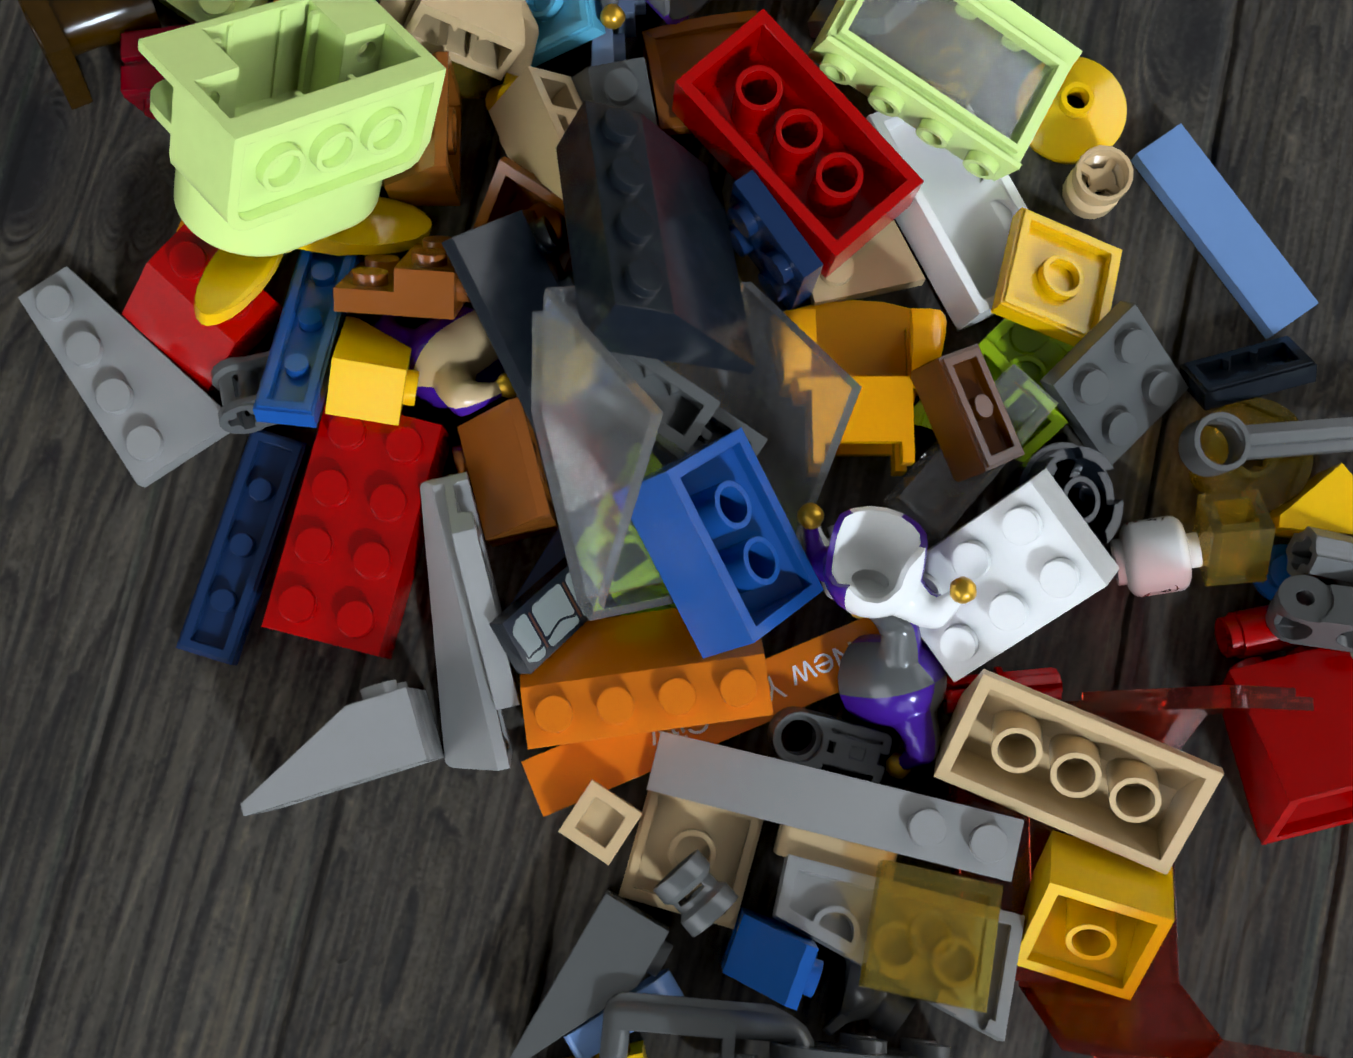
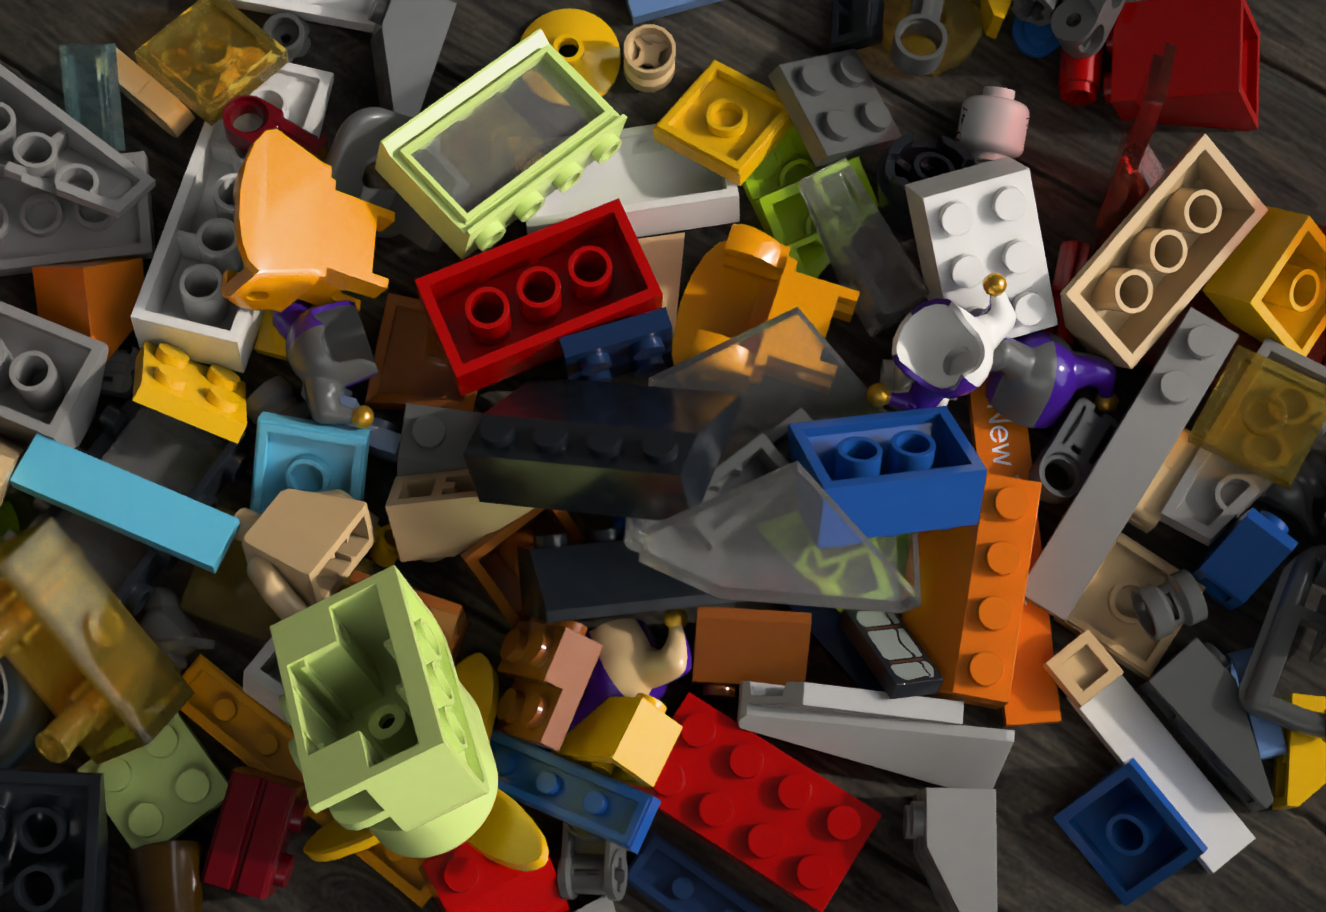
camera: 75 degrees left, 5 degrees down
reddish brown slope [911,343,1025,482] -> none
clear yellow brick [1193,489,1276,586] -> none
none -> blue slope [1053,758,1208,907]
none -> white tile [1066,674,1256,874]

